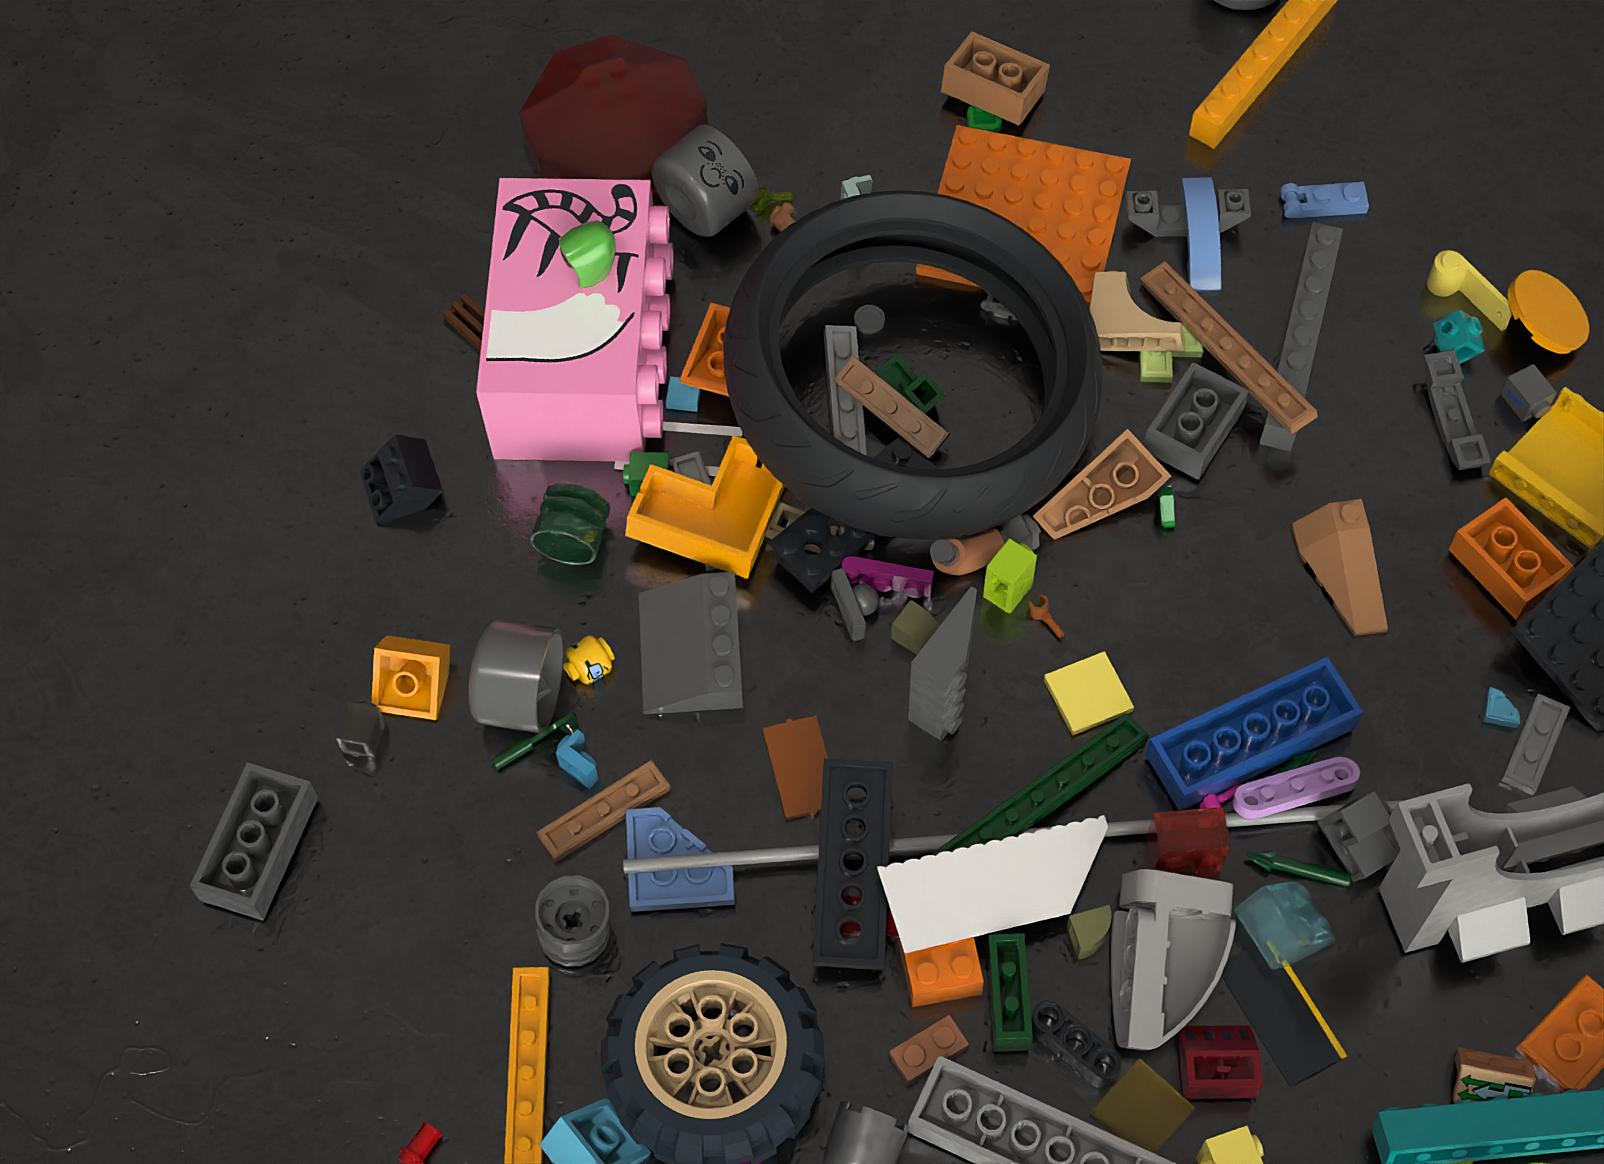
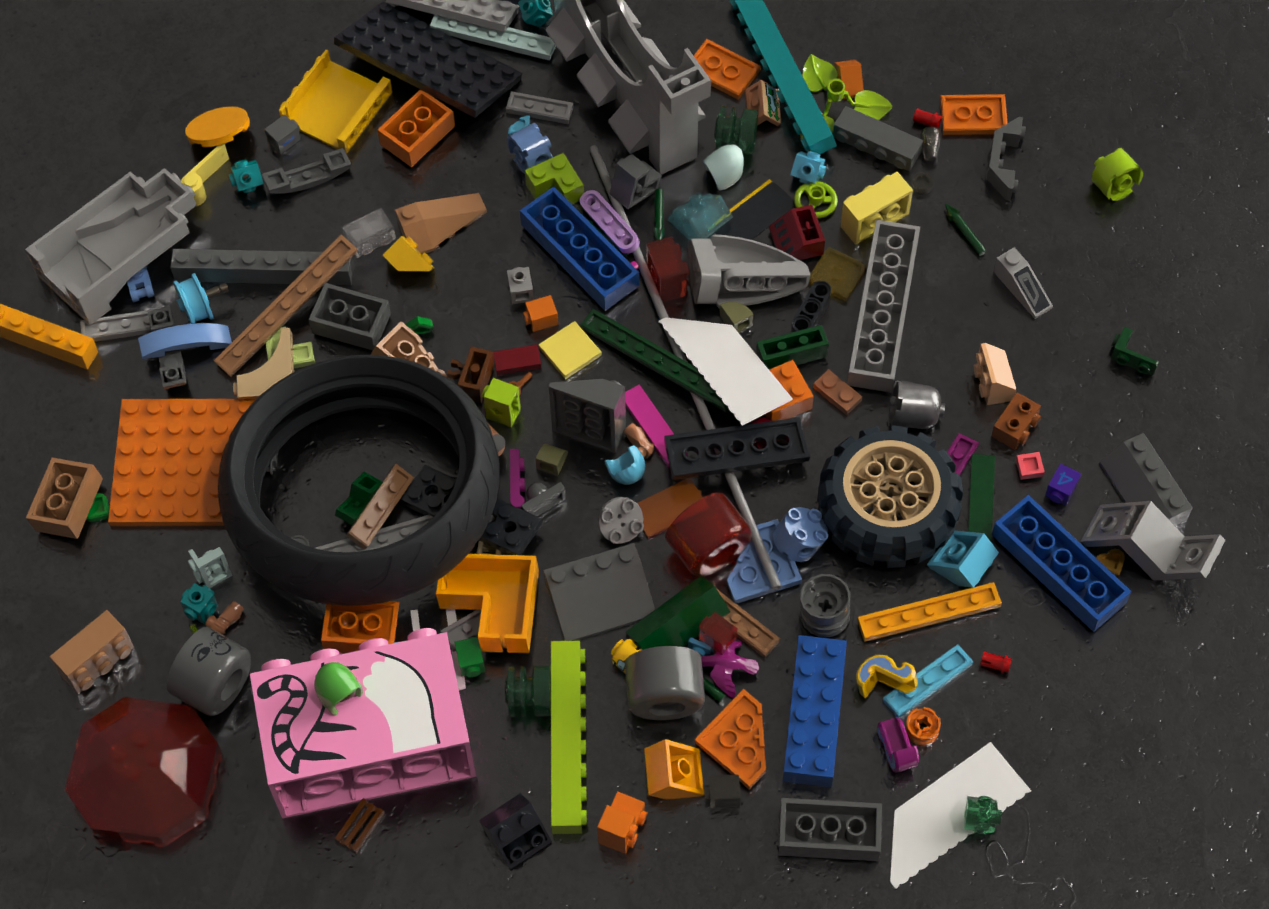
camera: 105 degrees left, 0 degrees up
none -> light grey panel [25,168,196,325]
none -> medium nougat brick [49,610,134,694]
none -> light grey tile [80,309,155,342]
none -> medium azure wheel [173,273,229,324]
none -> teal brick [180,583,218,624]
none -> clear brick [342,208,396,258]
none -> yellow slope [383,236,435,271]
none -> reddish brown brick [447,346,494,403]
none -> dark red tile [493,344,542,375]
none -> medium blue brick [507,123,553,174]
none -> light grey brick [507,267,534,304]
none -> orange brick [523,295,559,332]
none -> lime brick [525,153,584,205]
none -> lime brick [551,641,587,834]
none -> orange brick [597,791,648,854]
none -> light grey plate [598,497,644,544]
none -> medium azure hair [604,445,646,485]
none -> nougat arm [624,423,654,459]
none -> dark pink tile [625,384,688,467]
none -> dark green slope [625,576,730,650]
none -> clear red piece [665,493,752,577]
none -> orange plate [695,689,766,790]
none -> clear red brick [699,612,738,655]
none -> magenta animal [701,641,759,698]
none -> light aqua piece [703,145,744,191]
none -> clear green wheel [714,105,759,155]
none -> medium blue brick [773,507,828,562]
none -> blue brick [783,635,847,788]
none -> medium azure brick [790,151,826,185]
none -> lime piece [794,181,838,219]
none -> yellow animal [856,655,918,698]
none -> magenta animal [877,717,919,773]
none -> medium azure tile [883,644,973,718]
none -> white sticker [890,742,1031,889]
none -> orange wheel [905,707,941,746]
none -> clear green brick [963,796,1002,834]

